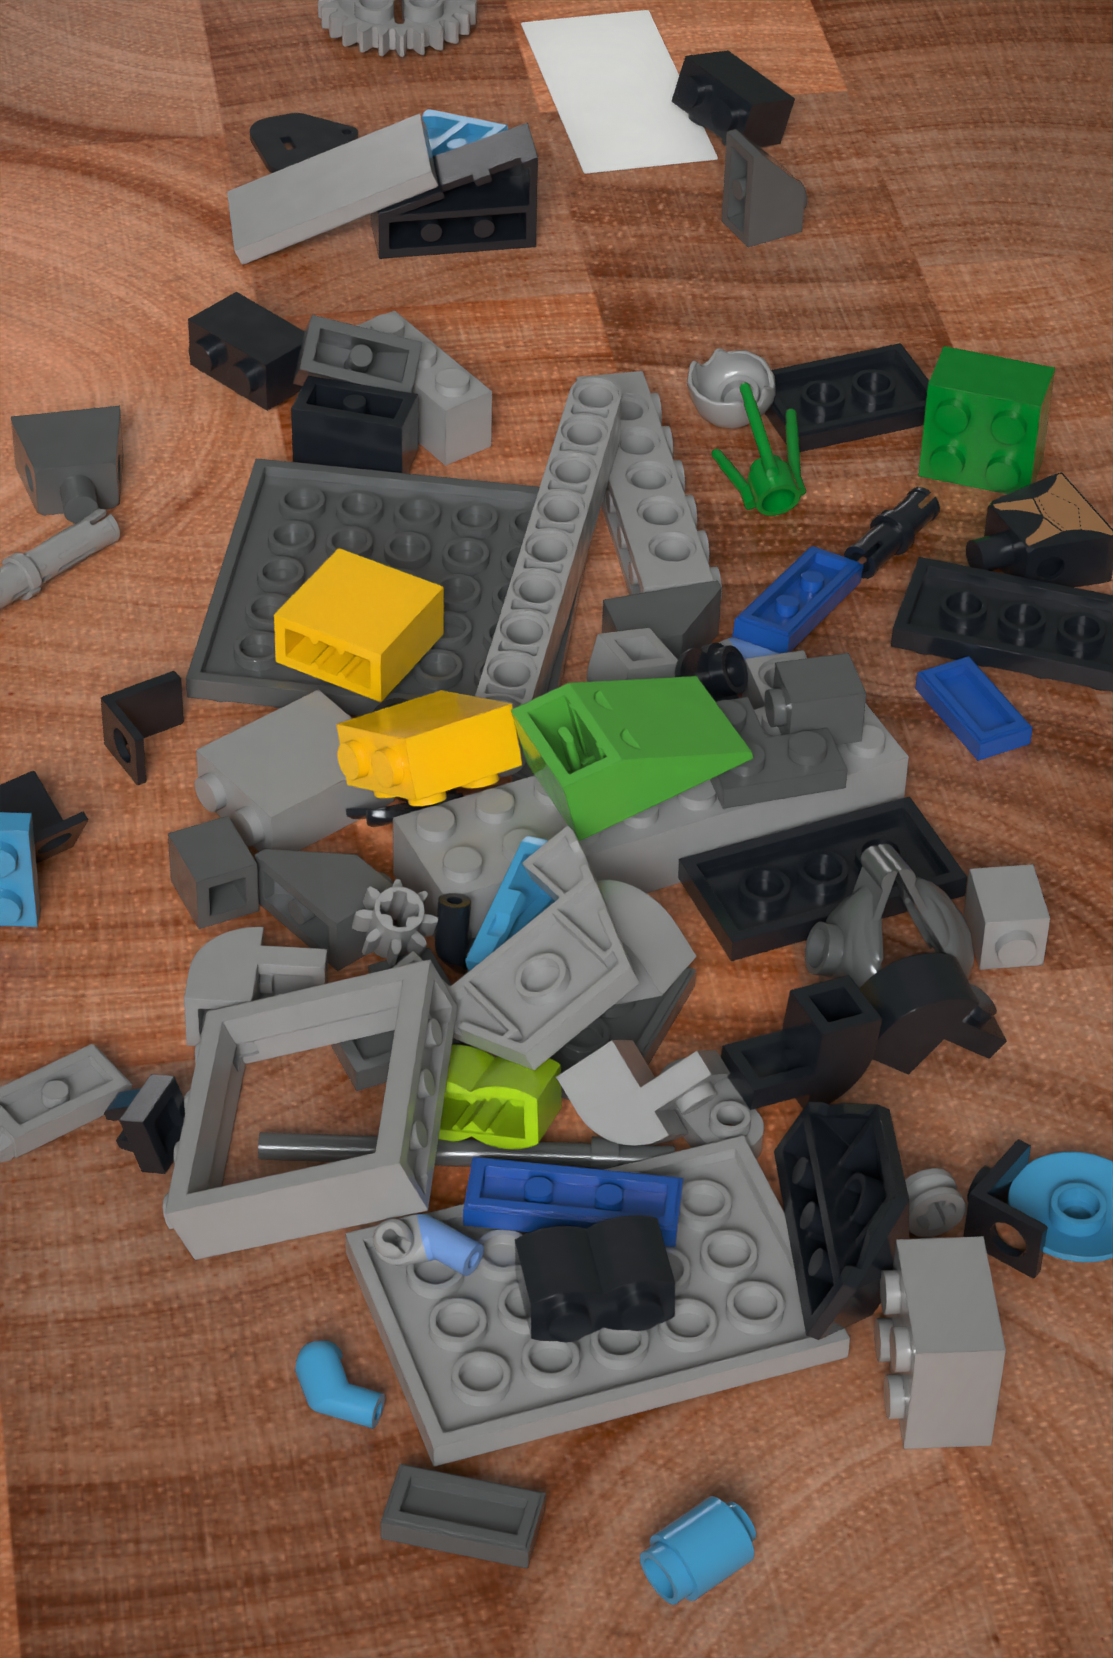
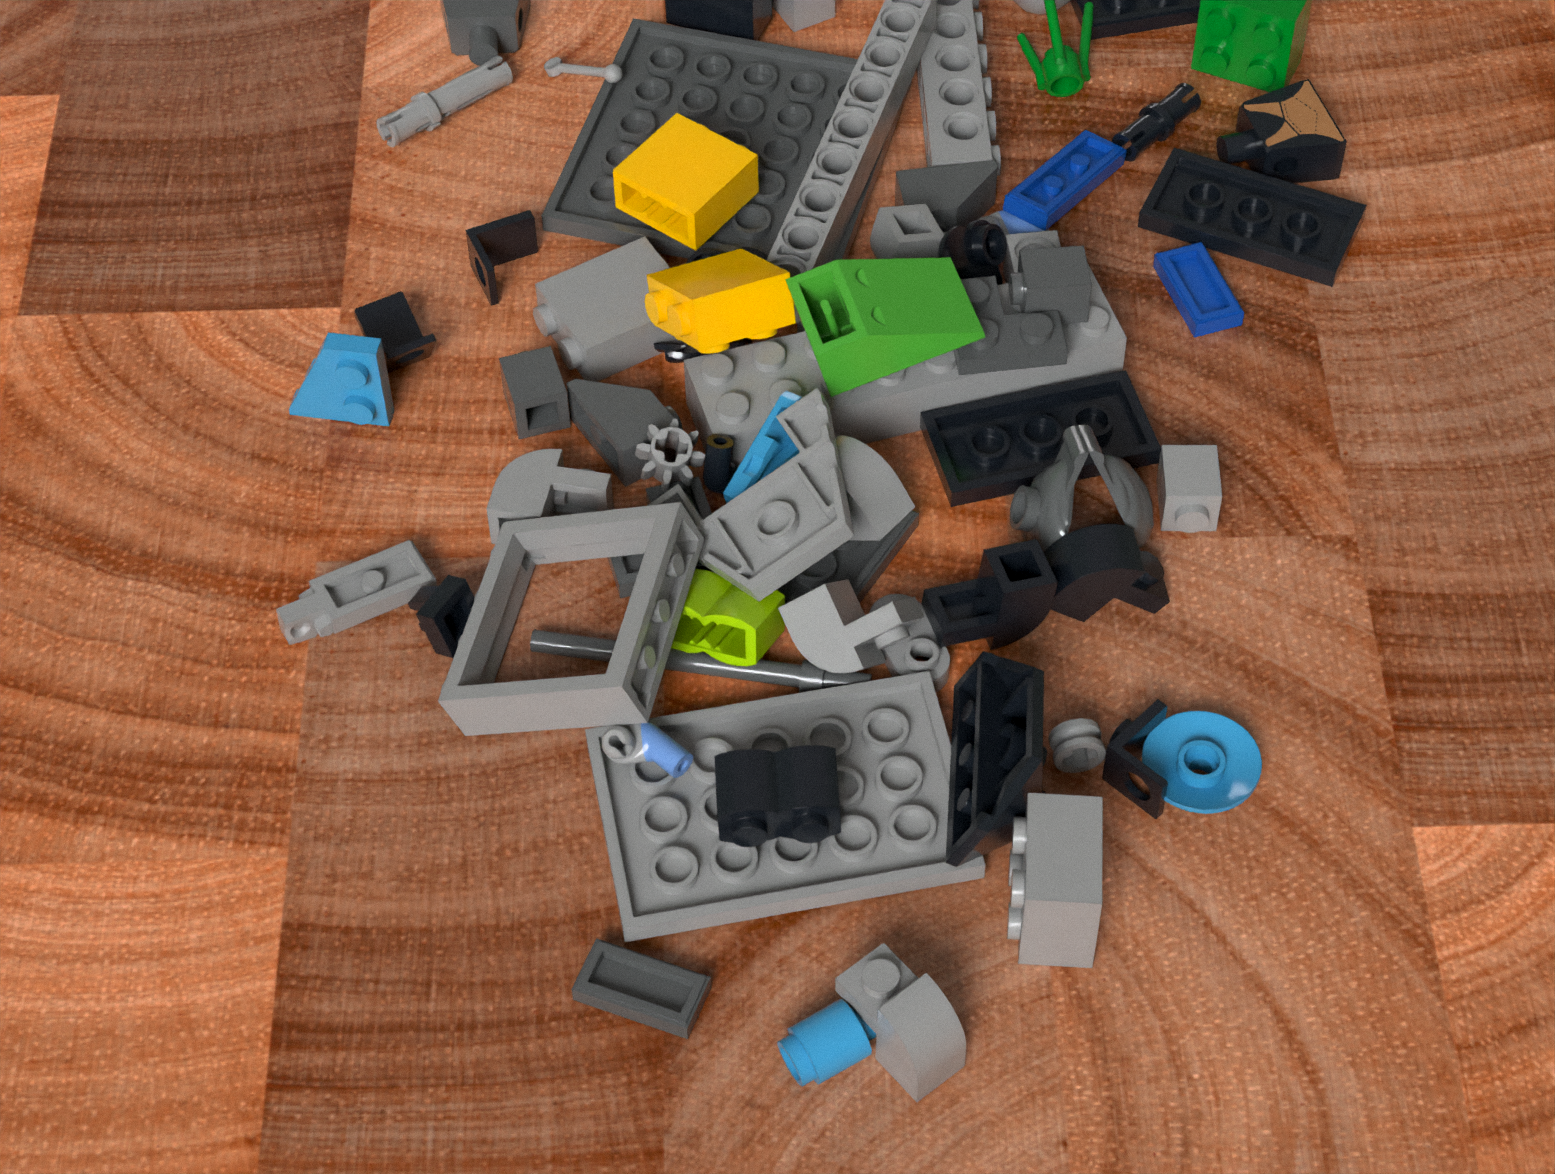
camera: 10 degrees right, 10 degrees up
dark azure arm [295,1340,385,1429] -> none
blue tile [463,1157,683,1247] -> none
none -> light grey hinge [544,57,623,83]
none -> light grey brick [835,943,966,1102]

